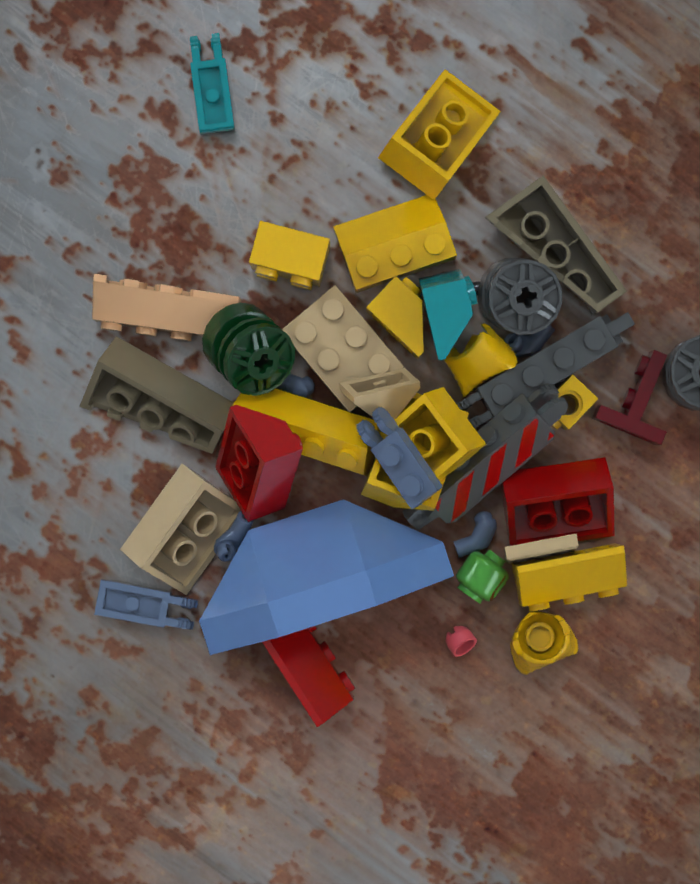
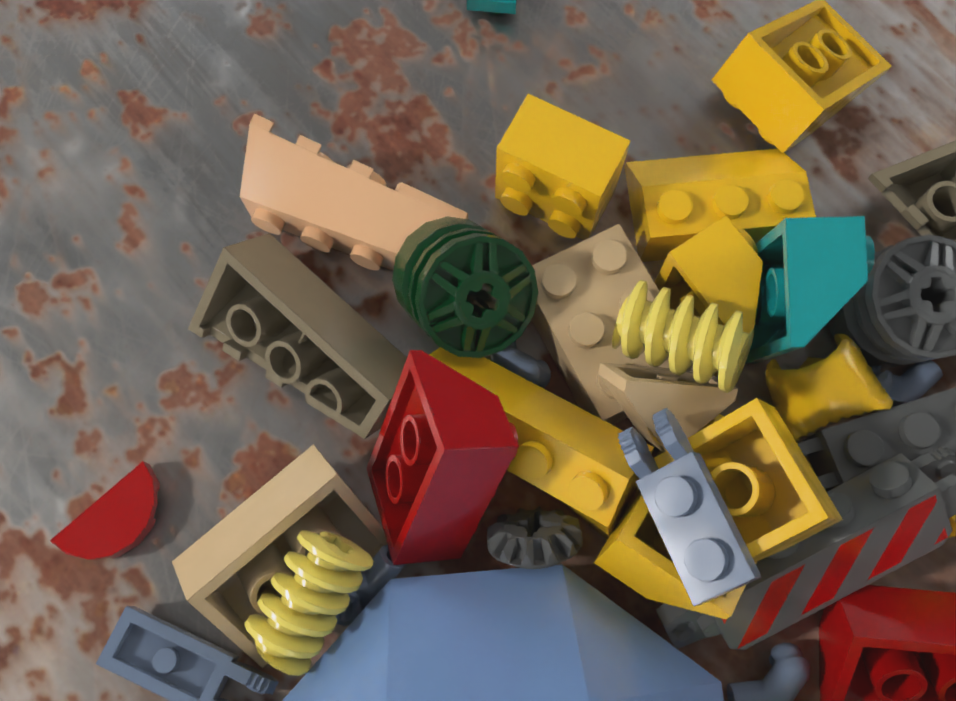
camera: 15 degrees right, 15 degrees down
none -> red tile [50,461,160,560]
none -> light yellow piece [244,530,374,676]
none -> dark grey gear [487,506,583,569]
none -> light yellow piece [612,280,754,393]

